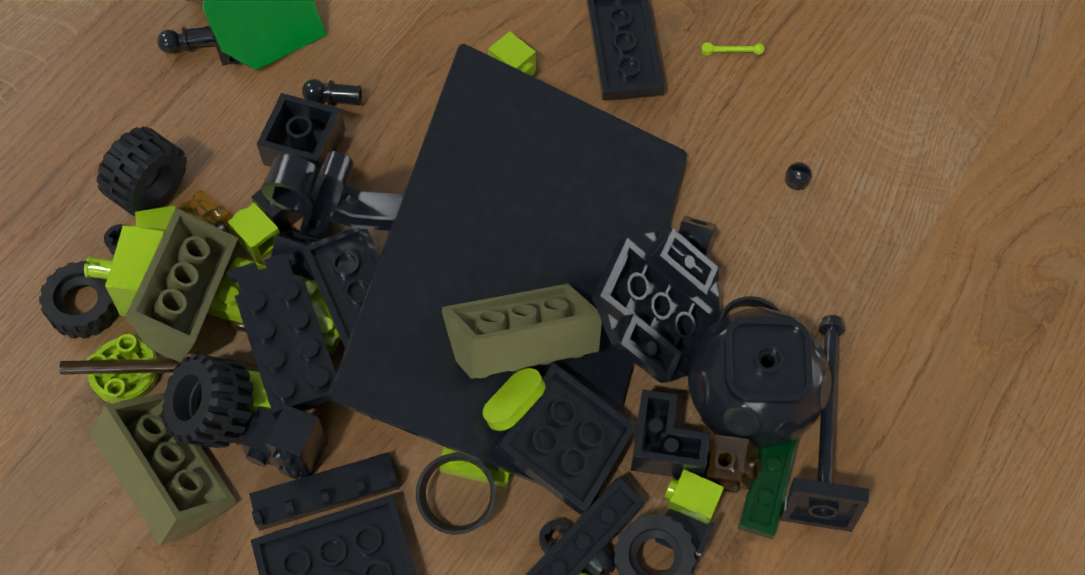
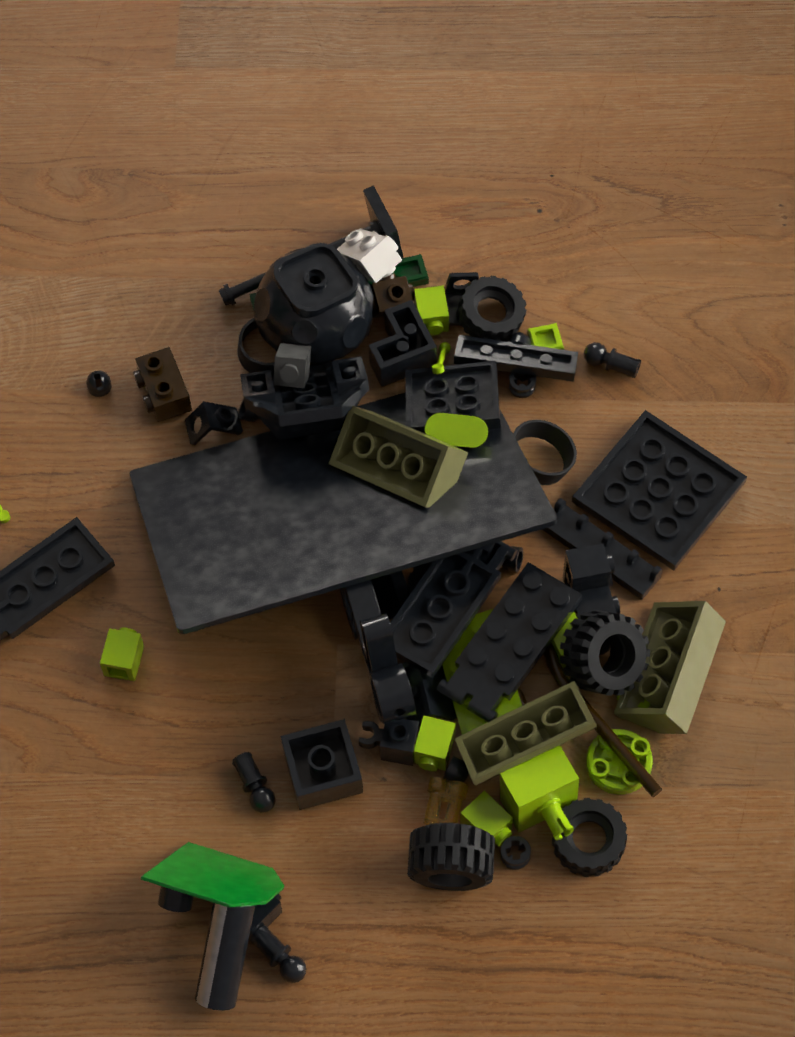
camera: 120 degrees left, 0 degrees up
none -> dark brown brick [133,347,192,422]
none -> dark grey brick [274,343,311,388]
none -> white brick [337,228,402,283]
none -> lime hinge [432,342,451,374]

